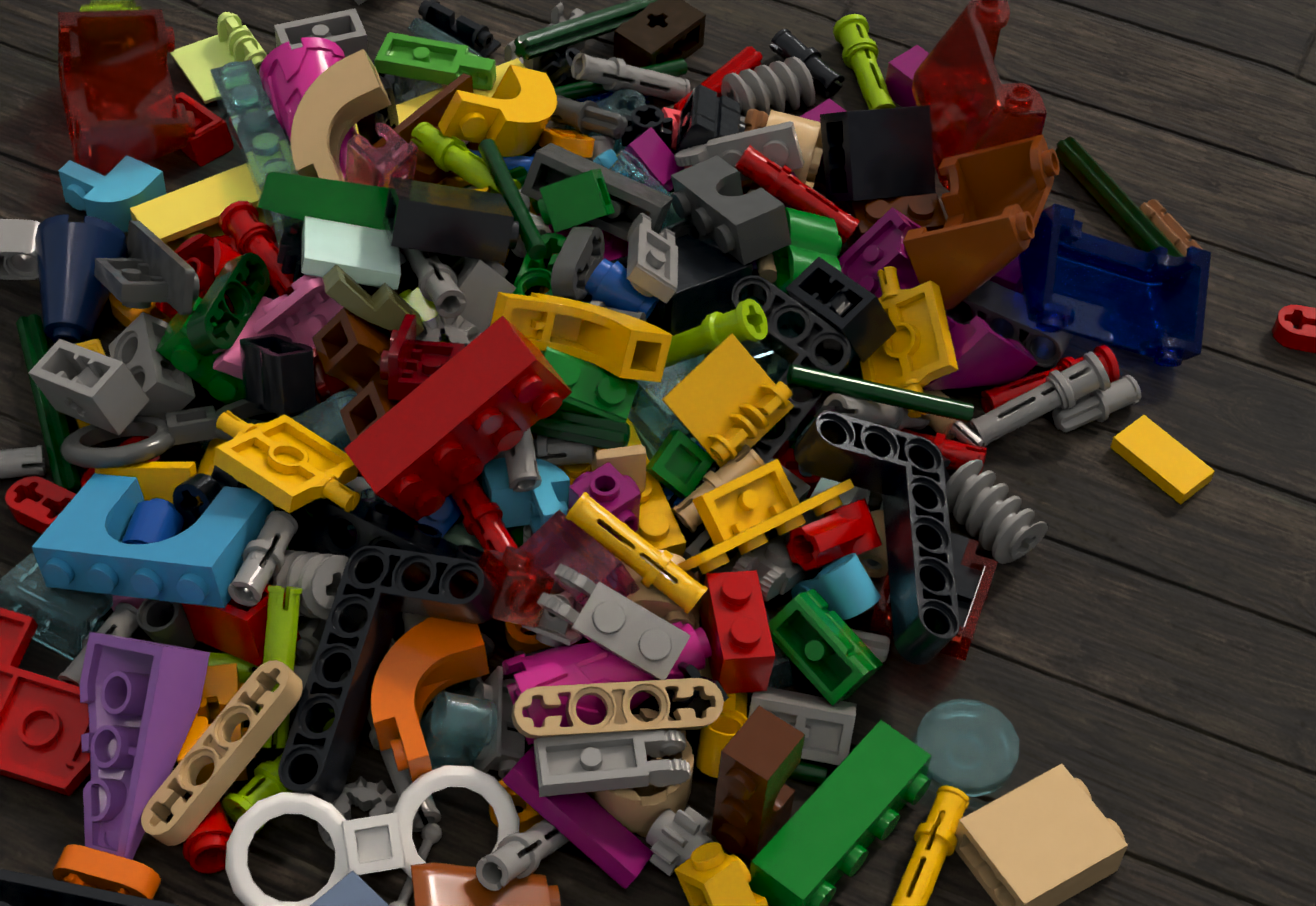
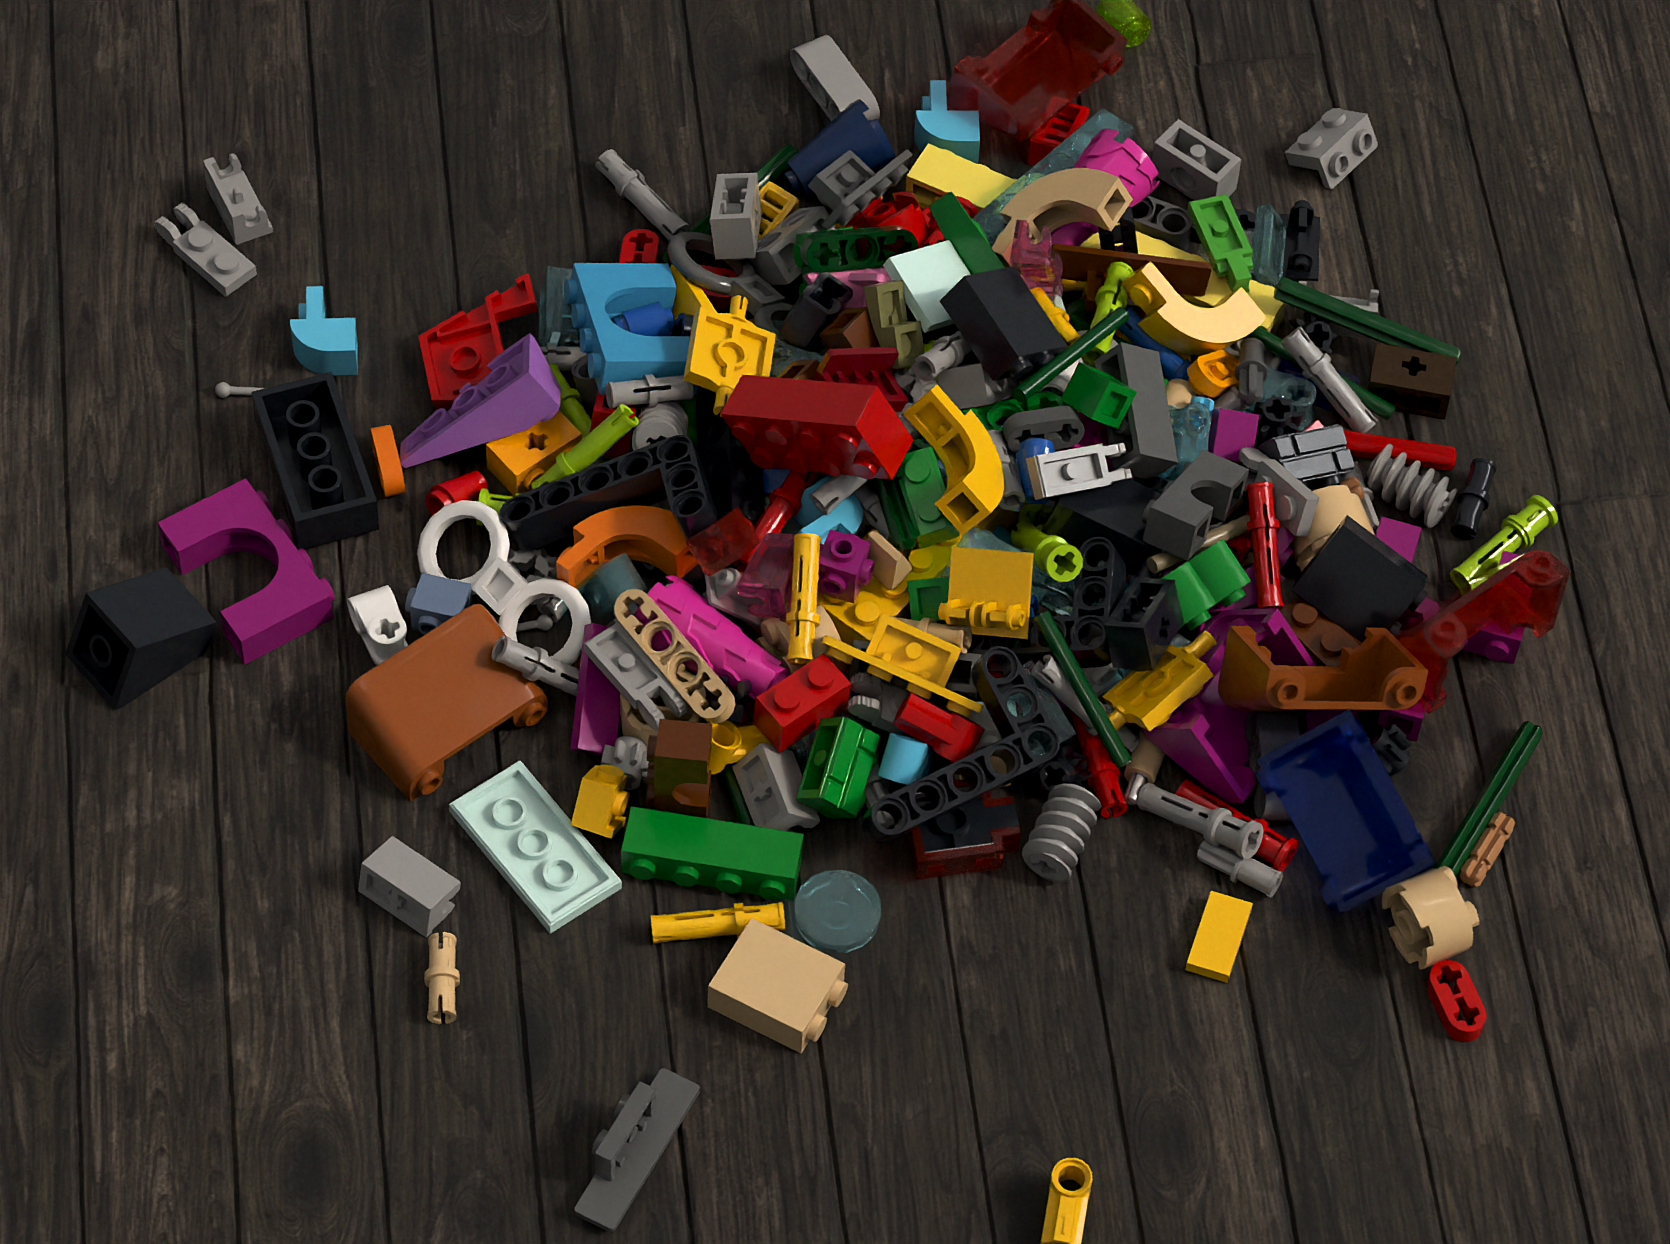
camera: 60 degrees right, 5 degrees up
tan beam [141,660,303,846] -> none
yellowish green hinge [170,12,267,104] -> none
light grey hinge [537,564,691,680] -> none
none -> tan brick [1382,866,1479,969]

